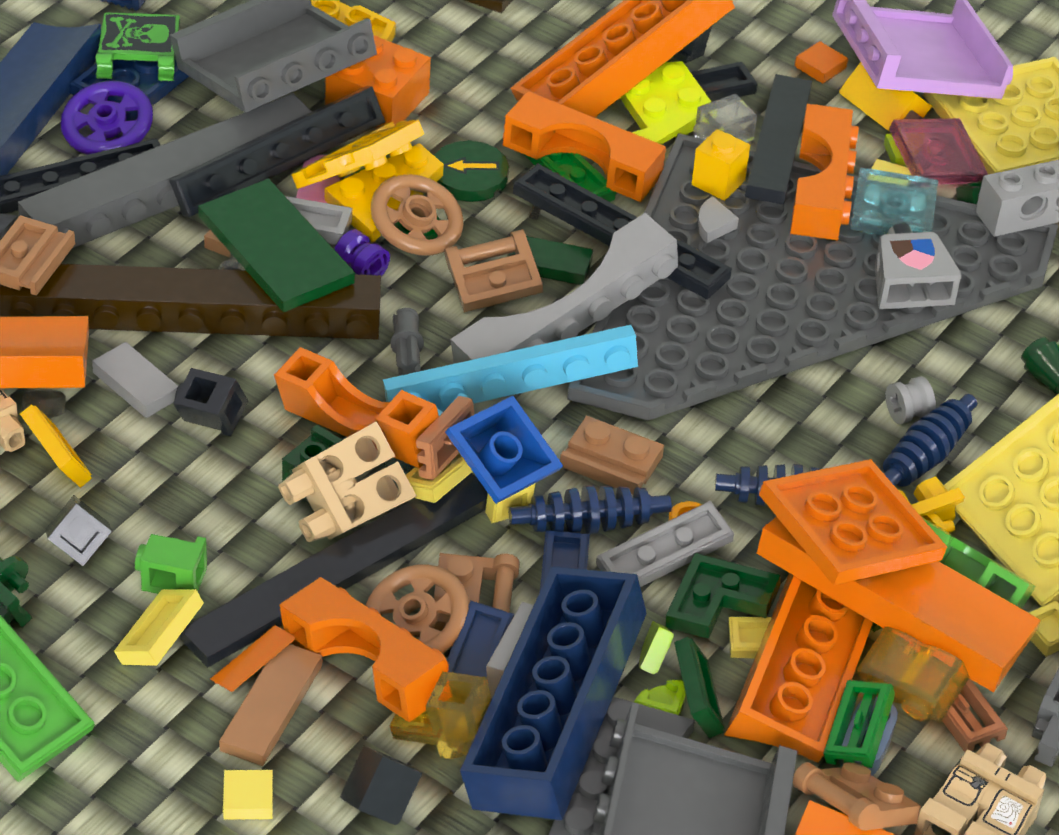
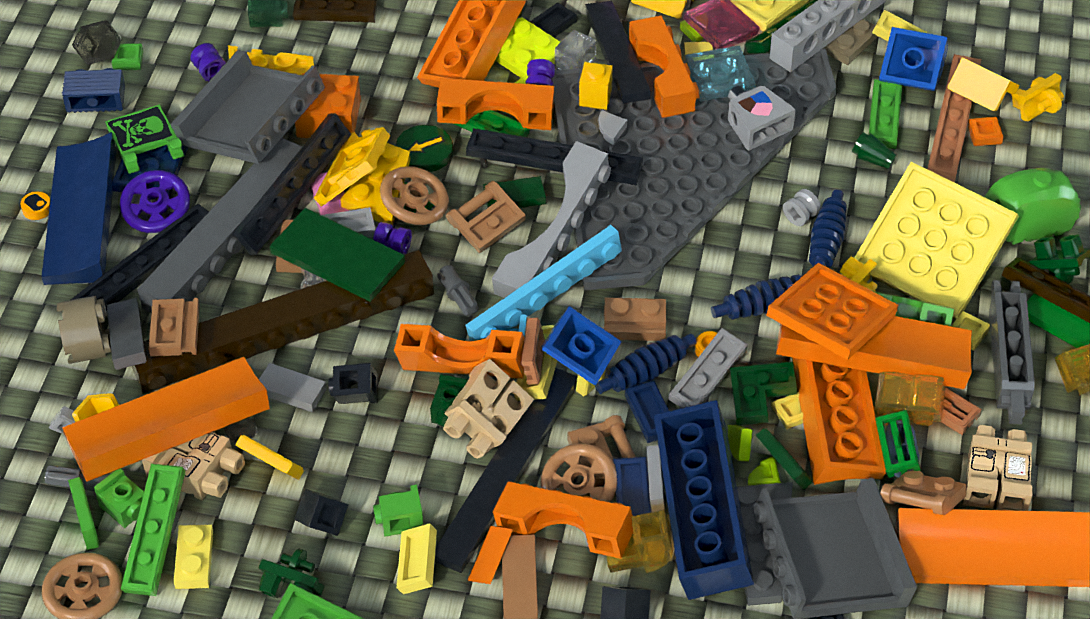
camera: 20 degrees left, 5 degrees up
none -> dark purple wheel [525,59,555,86]

